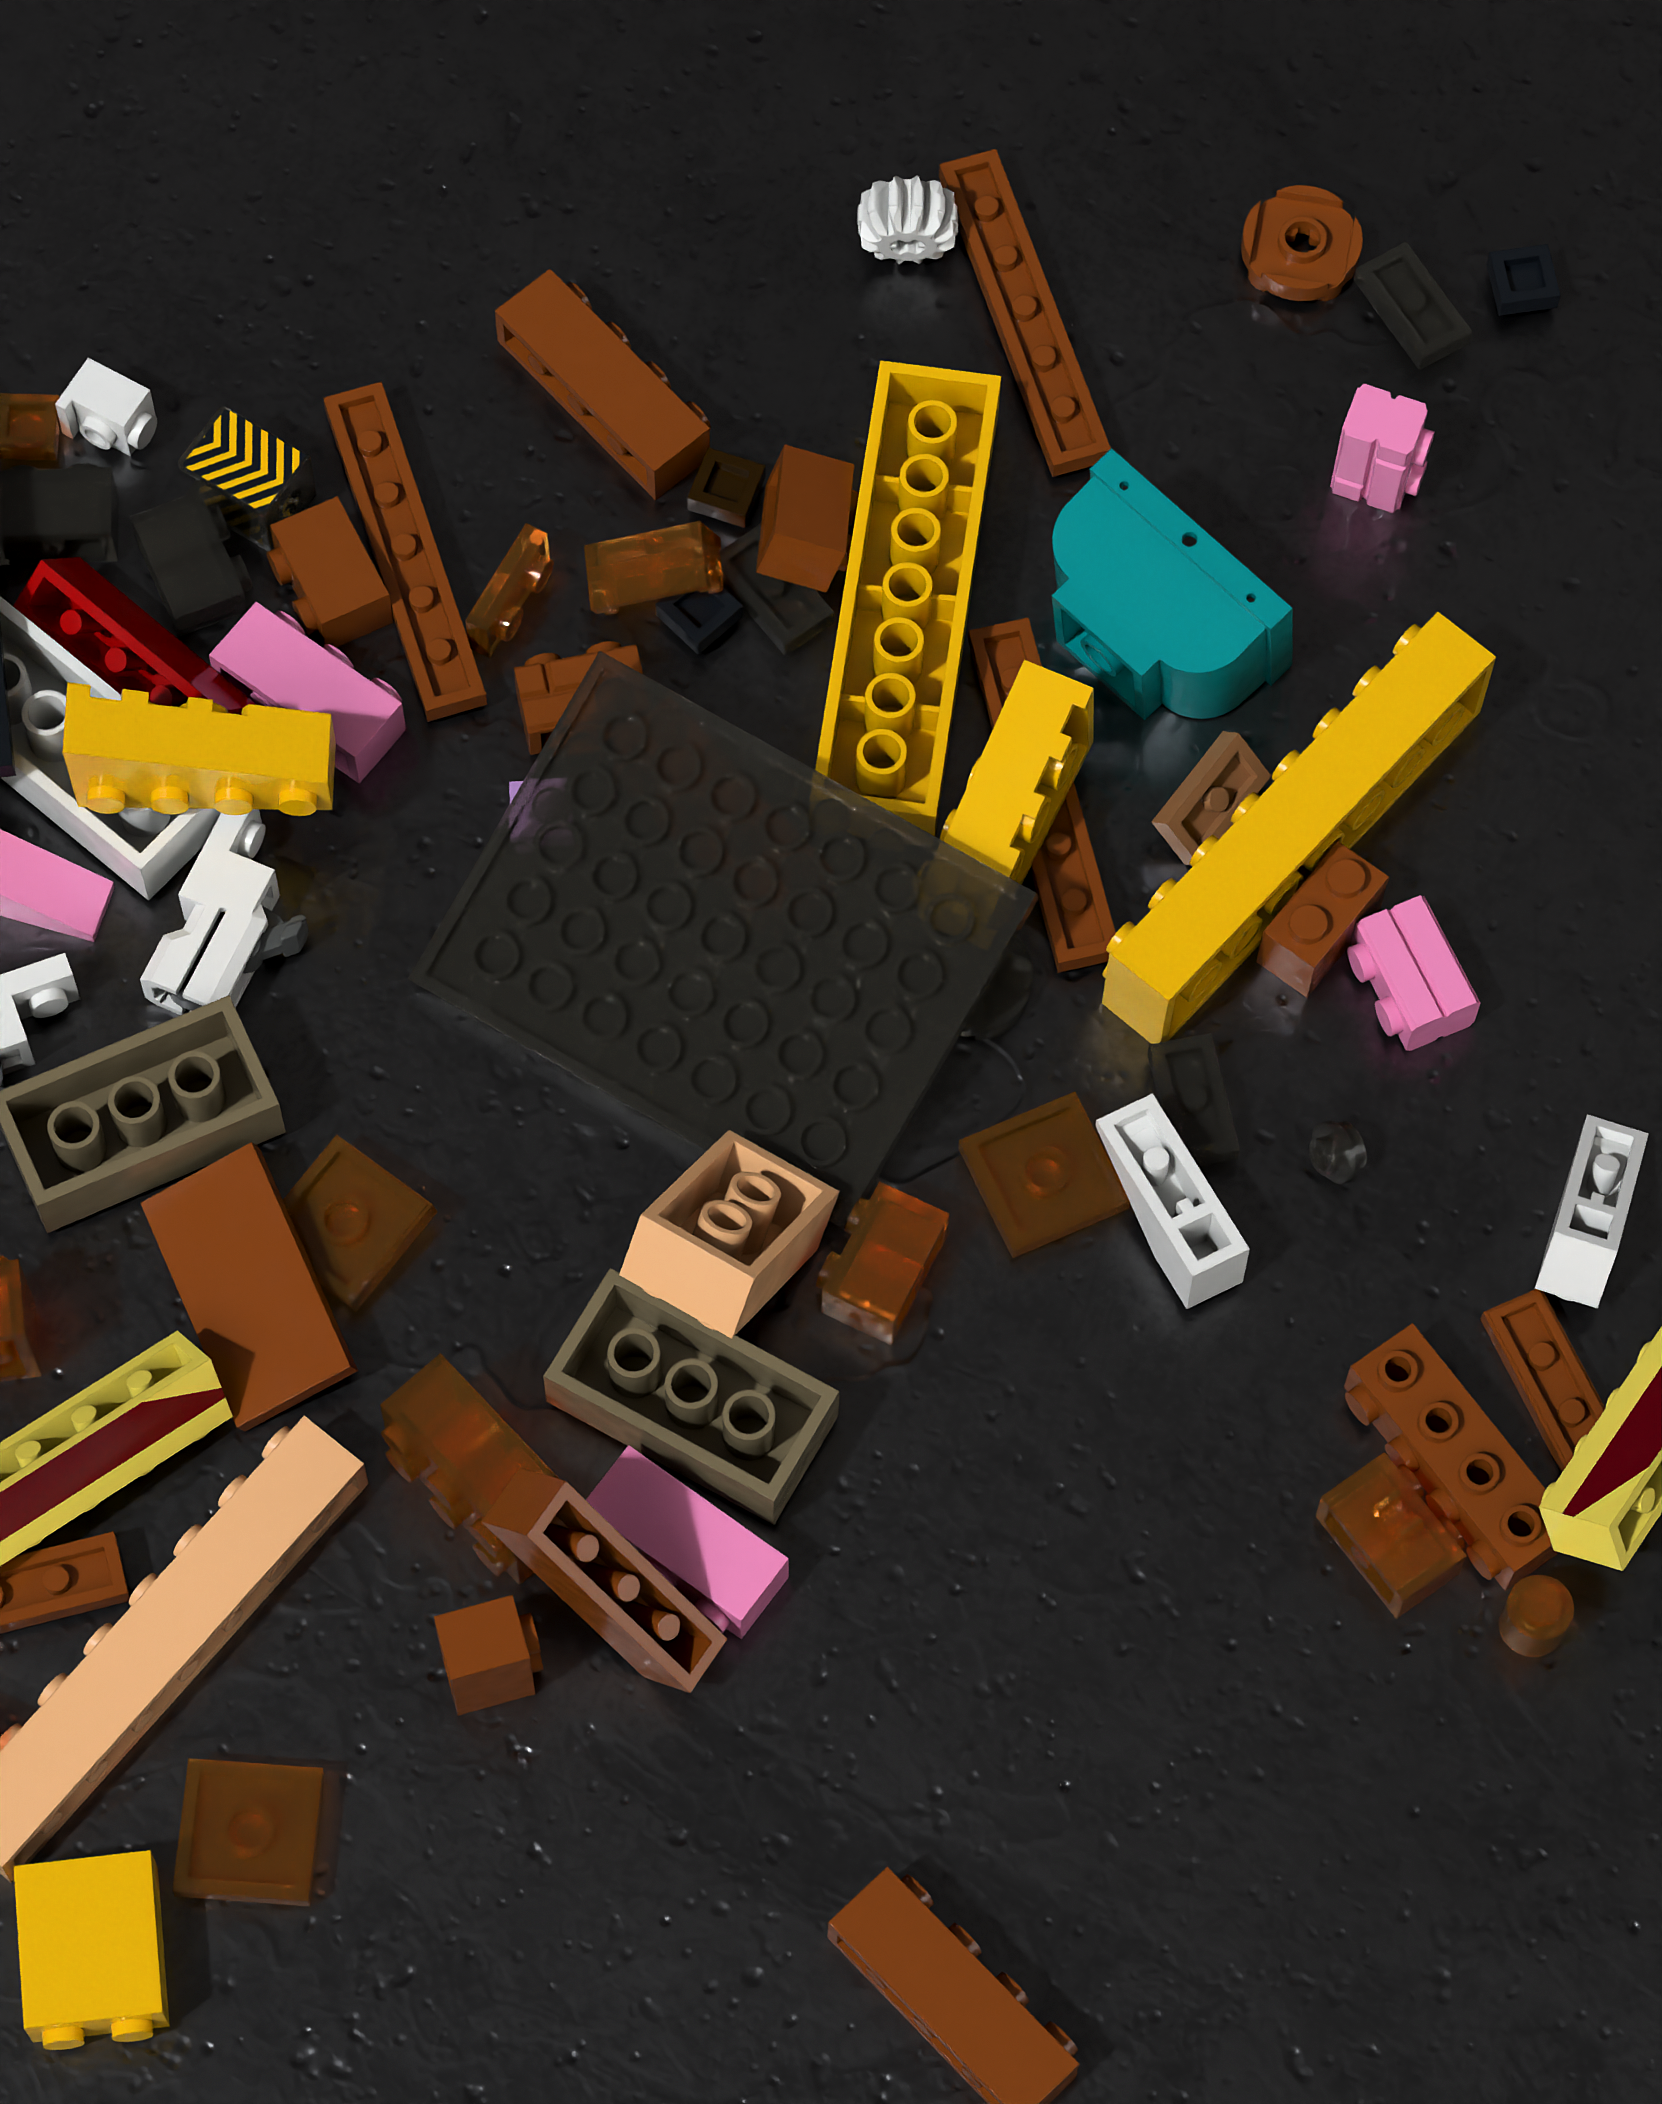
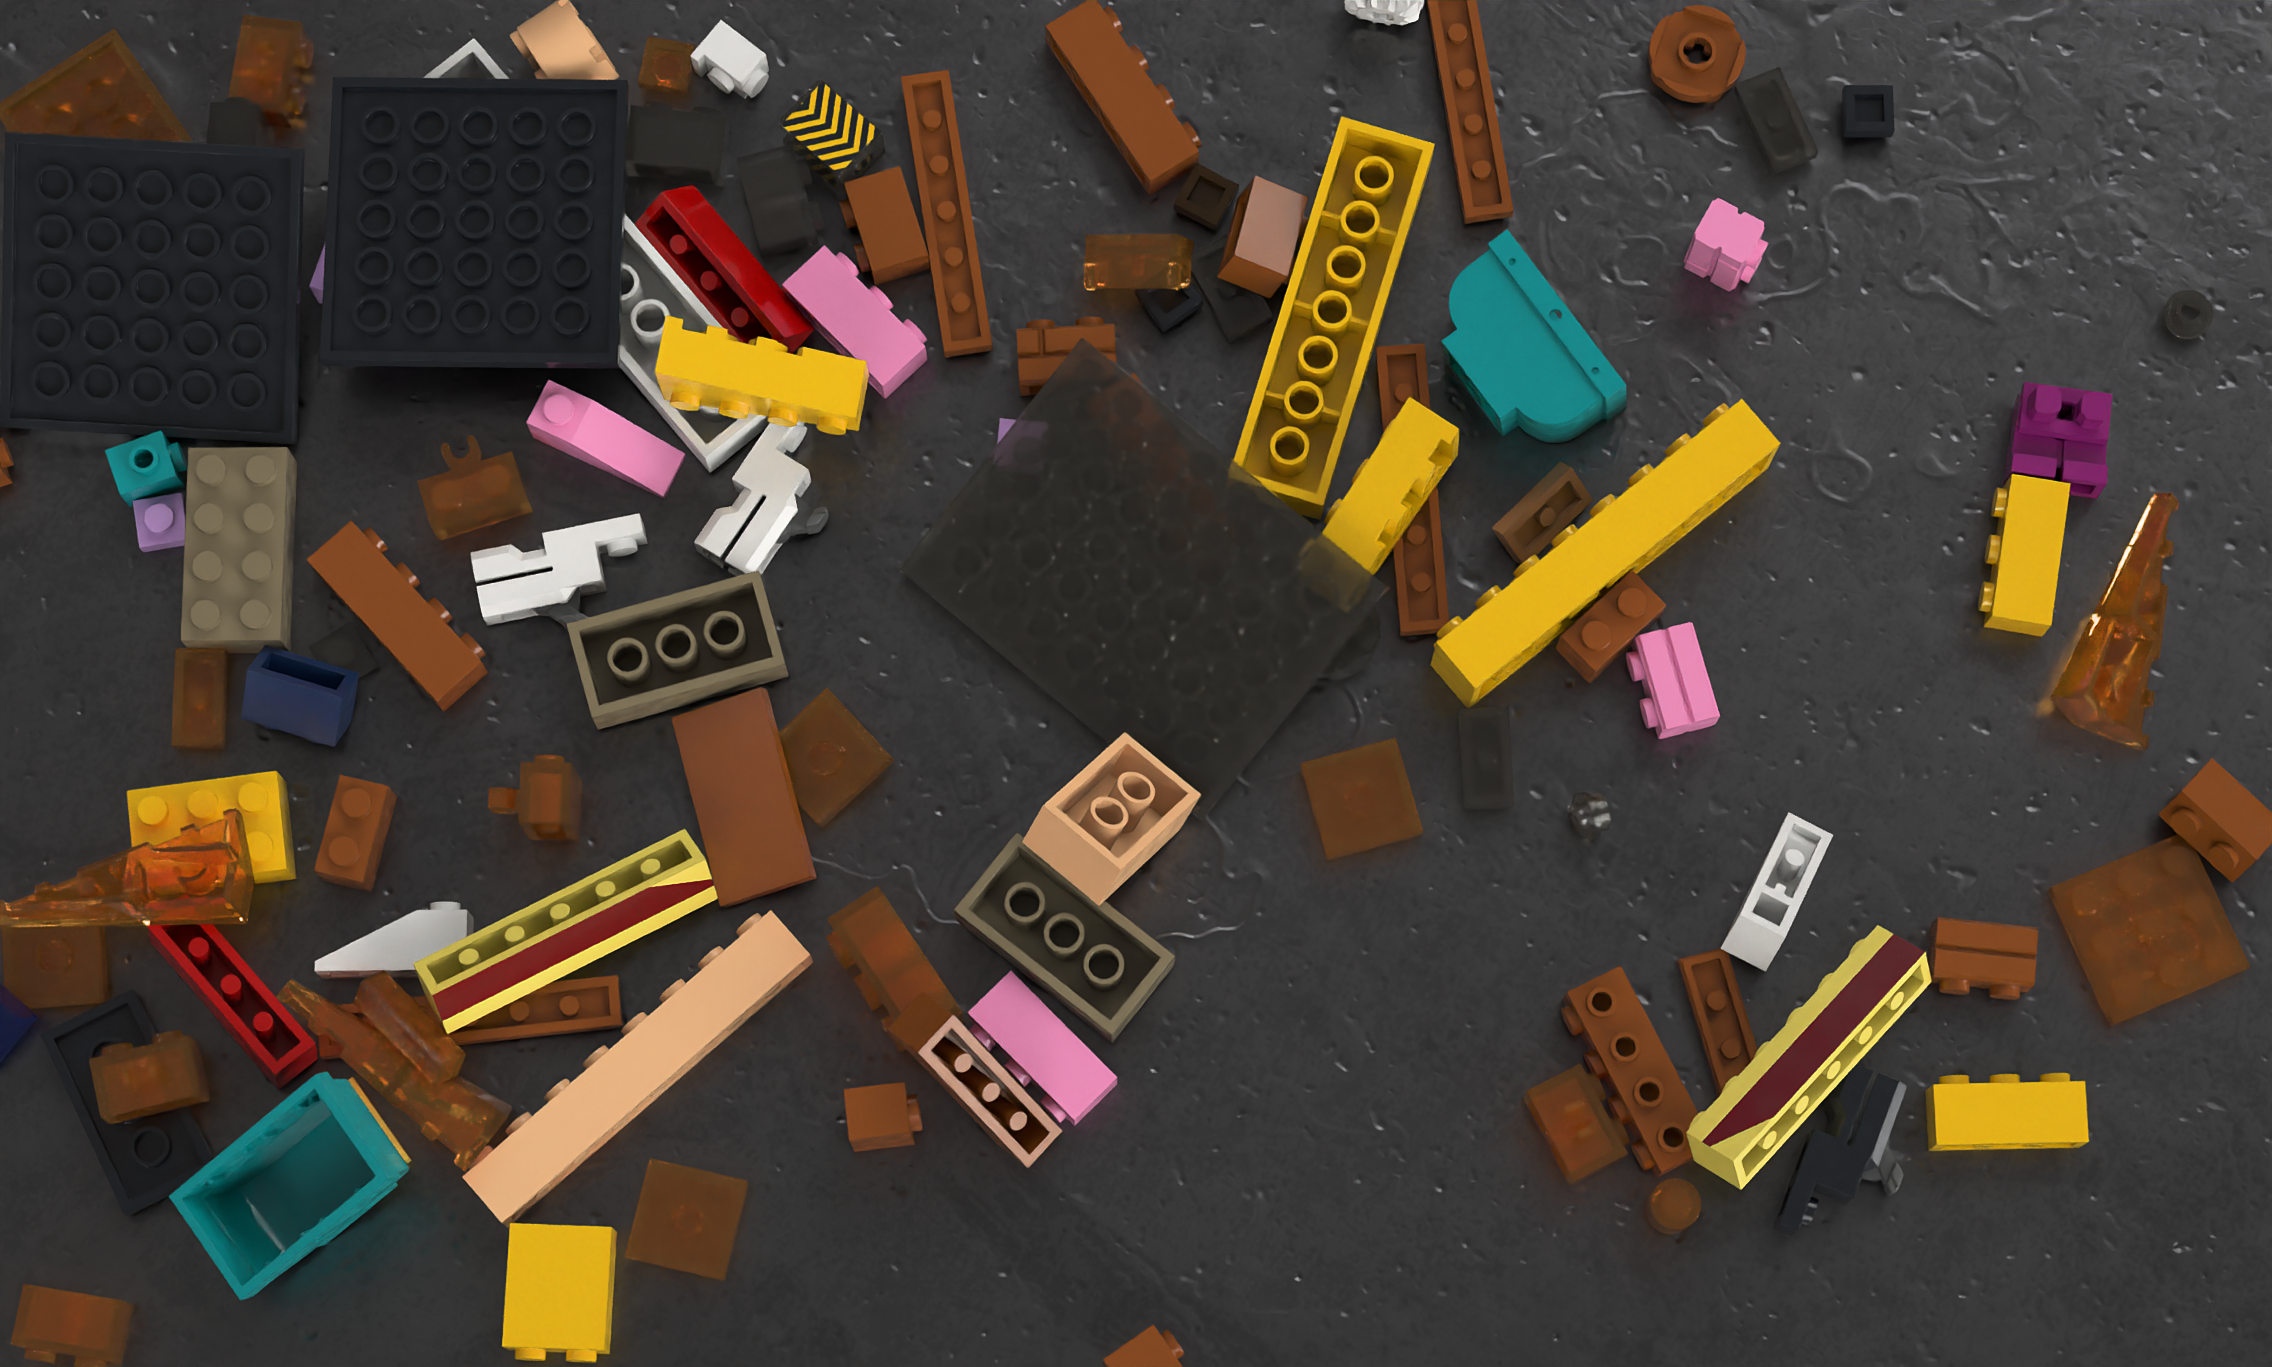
camera: 10 degrees right, 10 degrees up
clear orange plate [465,523,554,658] -> none
clear orange brick [816,1181,950,1345] -> none
white slope [1095,1093,1250,1309] -> none

